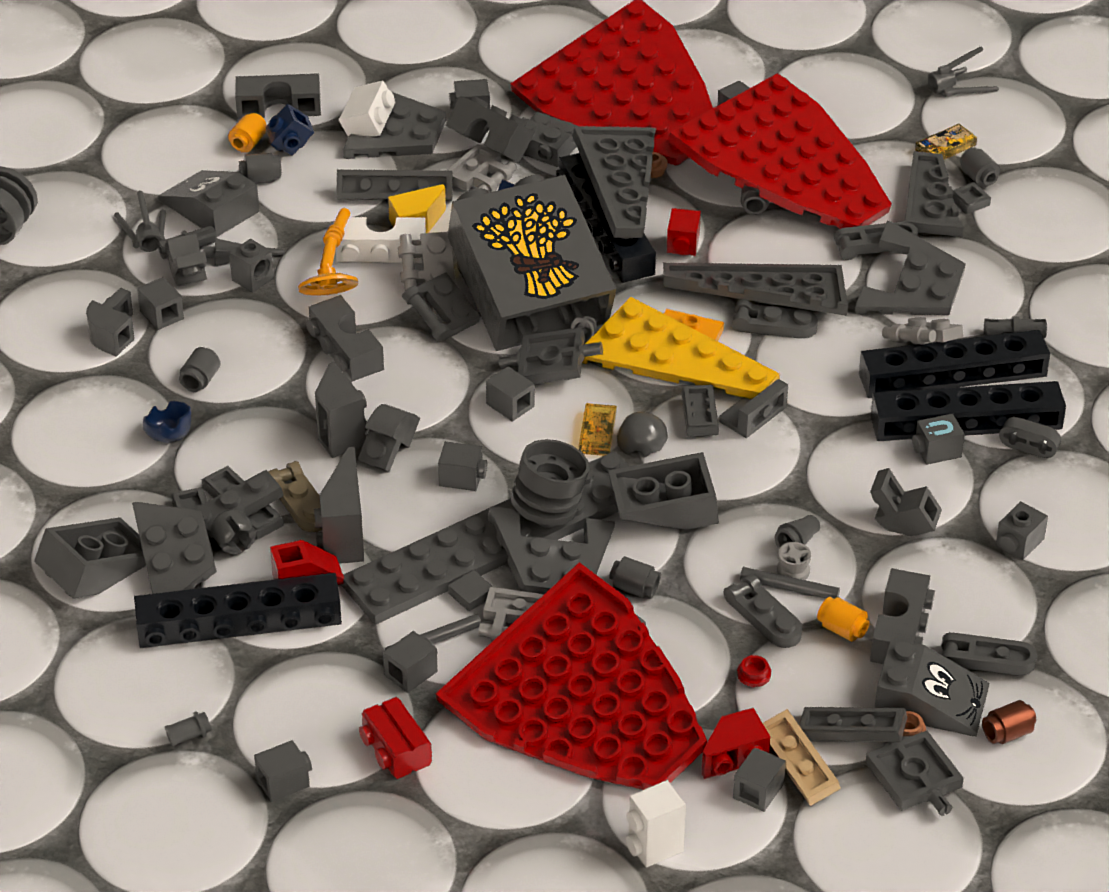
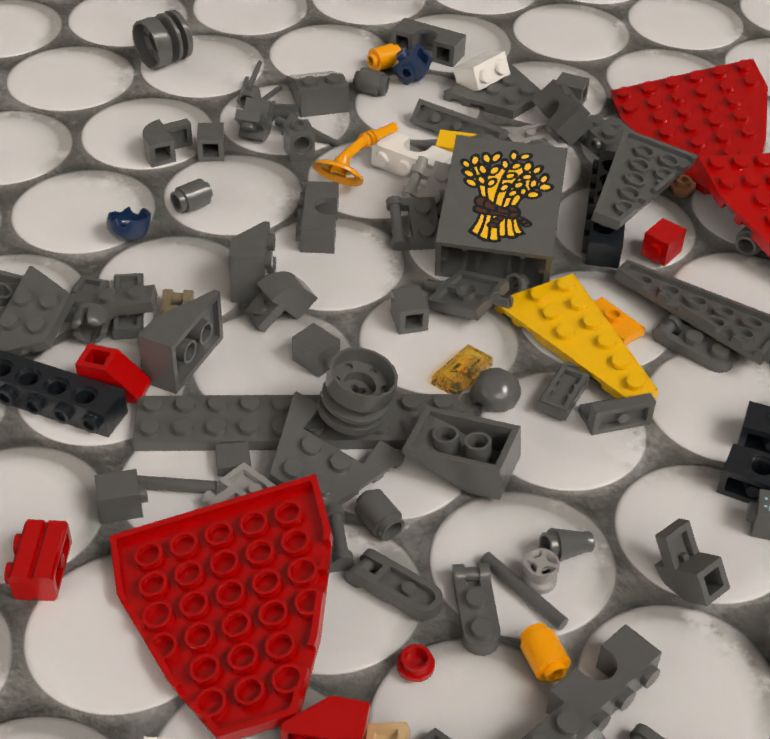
camera: 30 degrees right, 0 degrees up
none -> dark grey plate [345,548,442,620]

